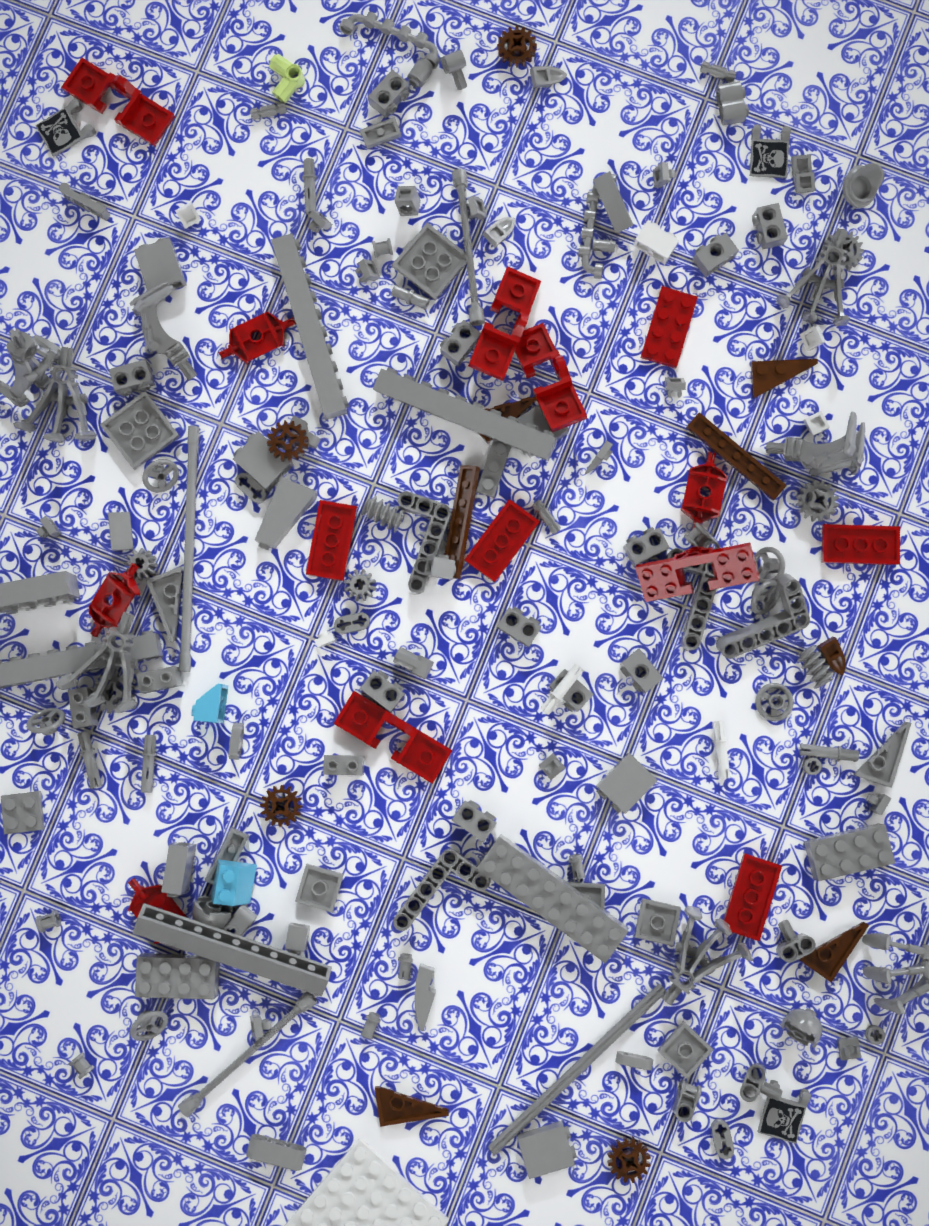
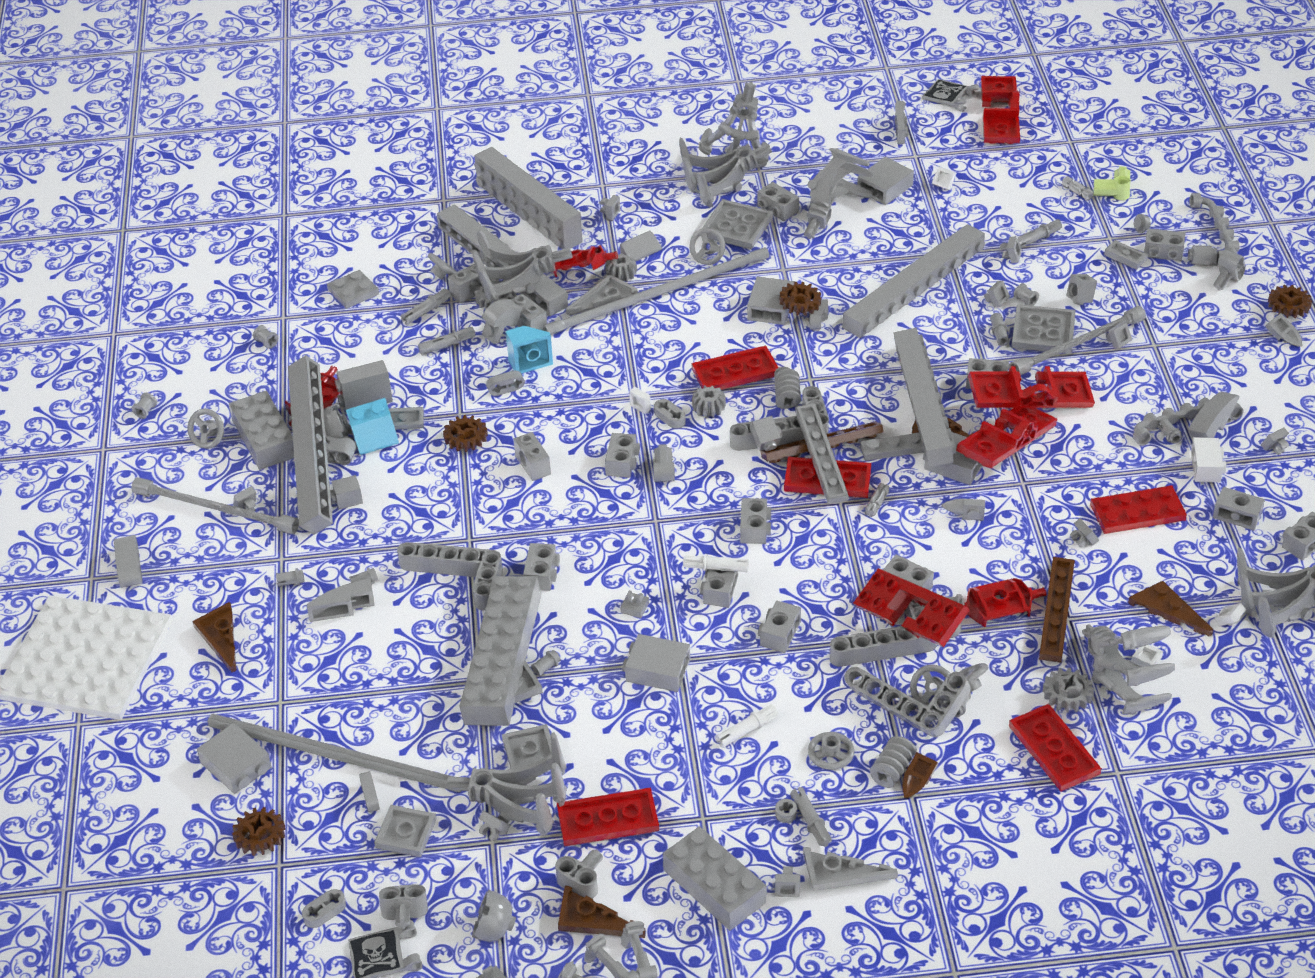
camera: 60 degrees right, 40 degrees down
red plate [218,312,296,365] -> none
light grey beam [235,473,267,504] -> none
light grey slope [254,477,318,550] -> none
light grey plate [295,863,344,913] -> none
red plate [333,691,453,784] -> none
light grey plate [482,217,515,248] -> none
light grey piece [672,1079,702,1122] -> none
none -> light grey tile [479,811,511,841]
none -> light grey brick [481,299,522,344]
none -> light grey tile [795,404,849,504]
none -> light grey plate [1133,214,1151,233]

